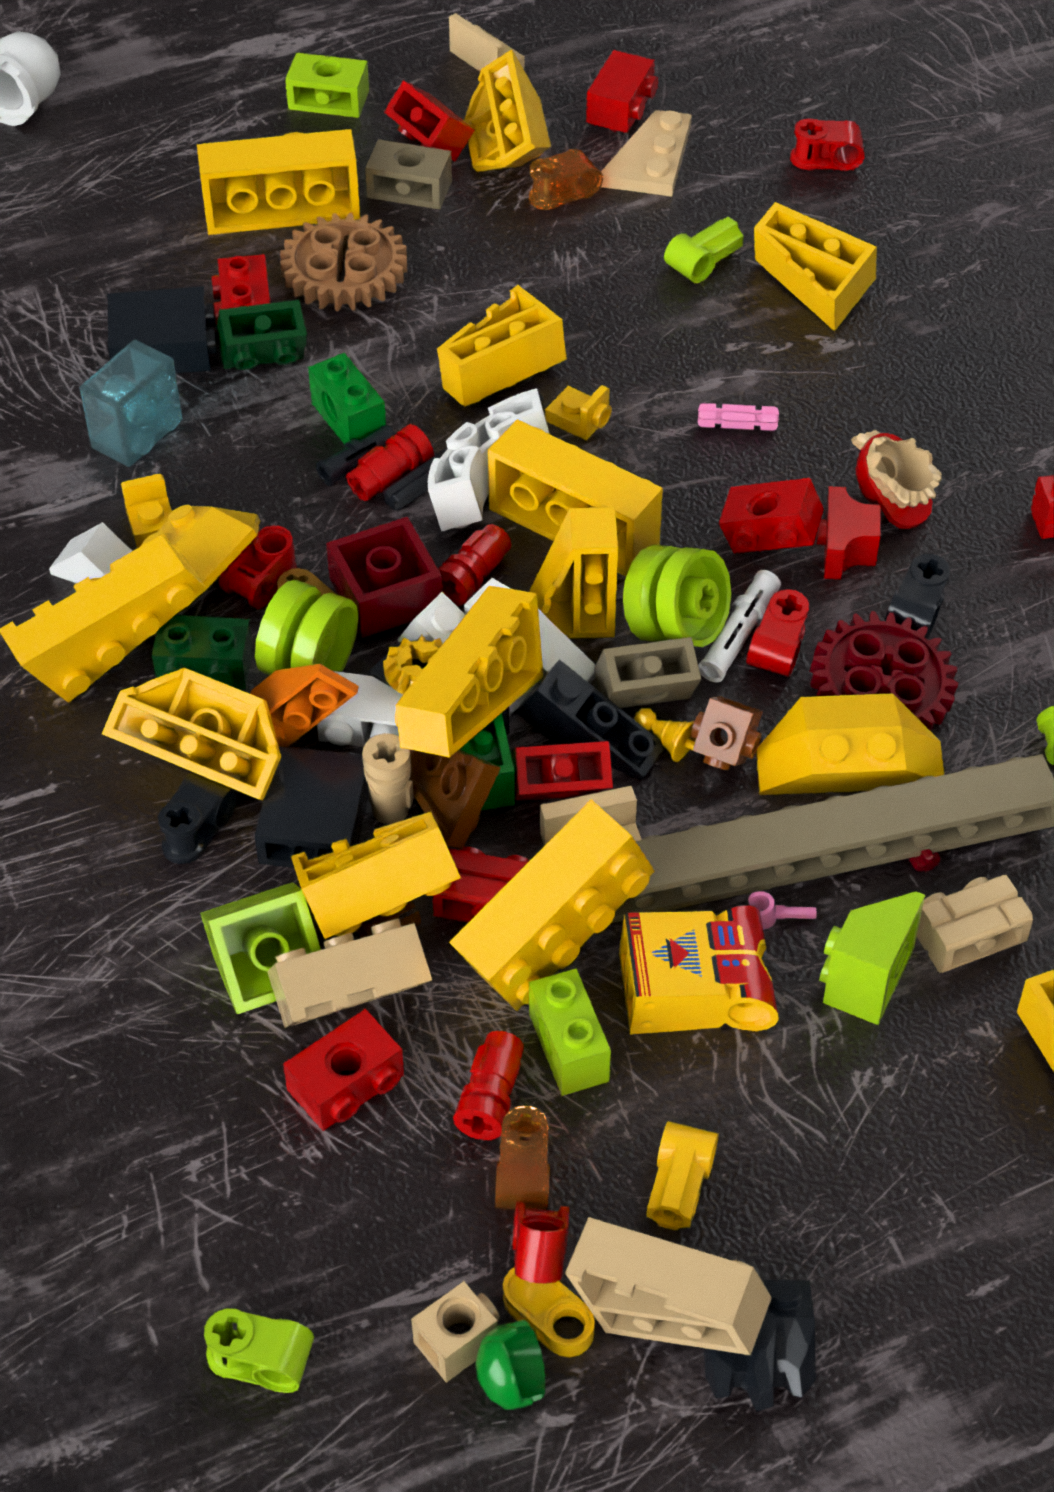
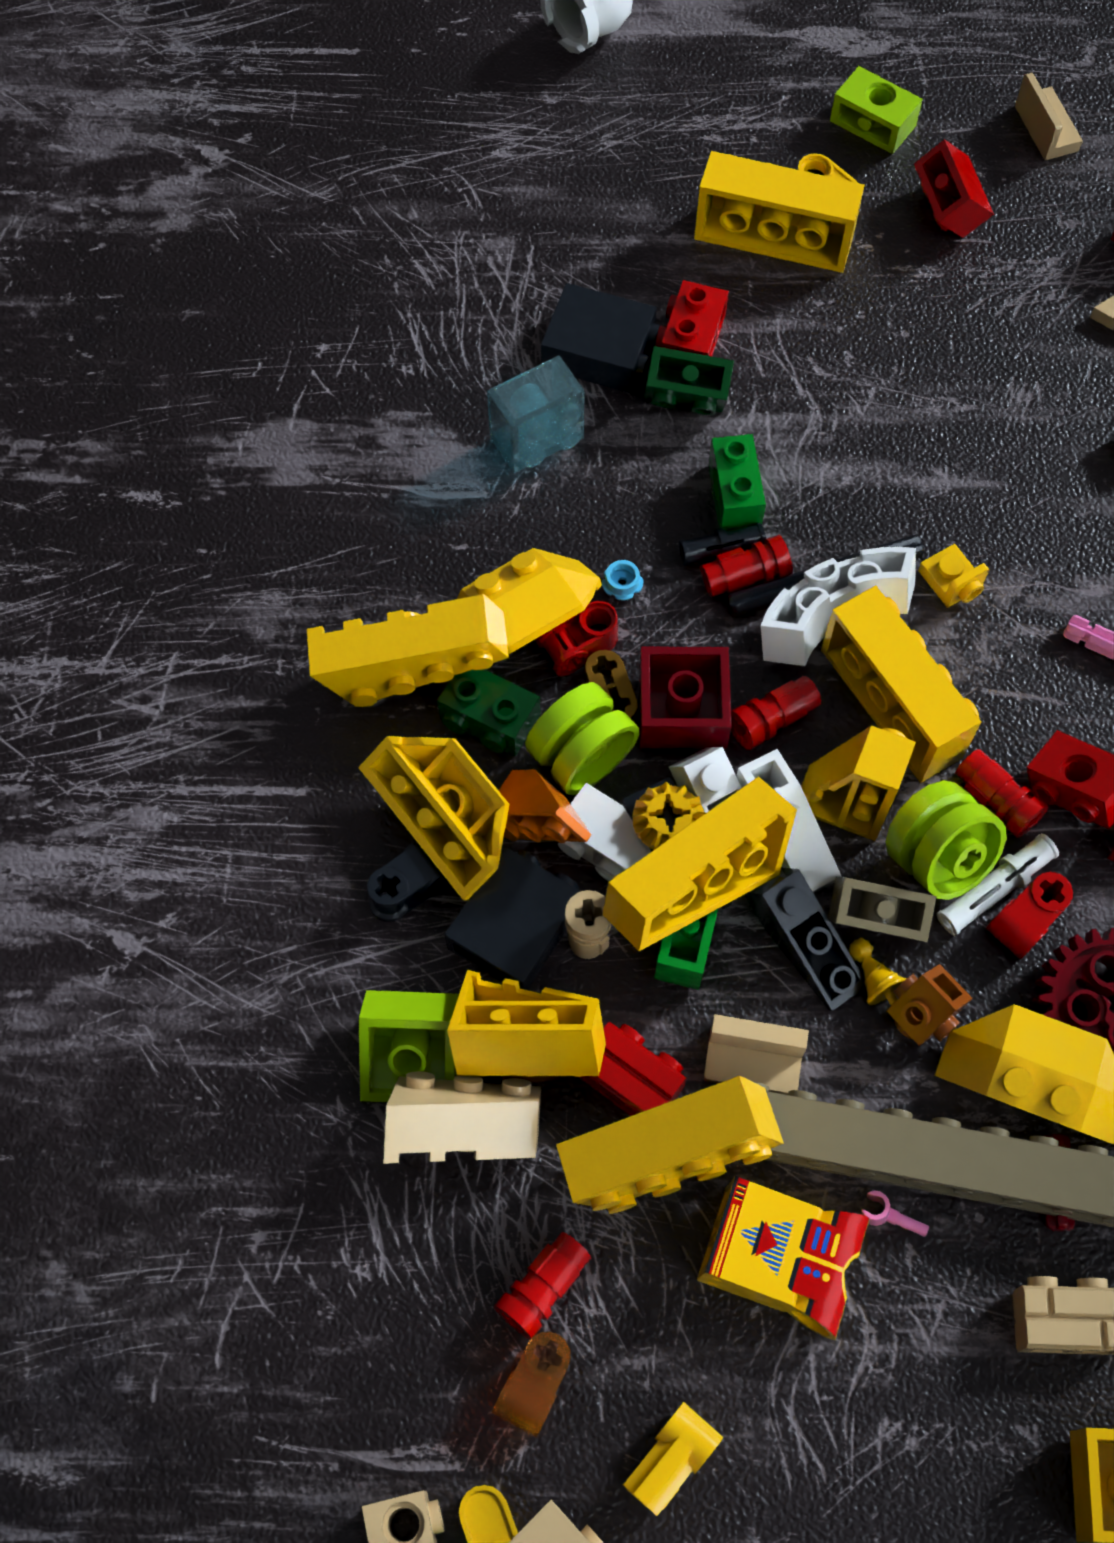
camera: 25 degrees right, 15 degrees up
white slope [49,522,132,583] -> none
yellow bracket [121,474,172,547] -> none
lime piece [204,1309,314,1393] -> none
medium nougat gear [280,213,408,311] -> none
red brick [283,1009,404,1131] -> none
dark tan brick [365,139,452,210] -> none
reddish brown wing [409,749,501,849] -> none
yellow wedge [437,285,566,407] -> none
yellow wedge [464,50,551,172] -> none
red brick [511,741,613,801] -> none
red piece [512,1202,569,1284] -> none
clear orange piece [529,149,603,210] -> none
lime brick [529,968,611,1096] -> none
lime slope [819,891,925,1025] -> none
none -> medium azure plate [602,560,643,601]
none -> red axle [955,749,1049,838]

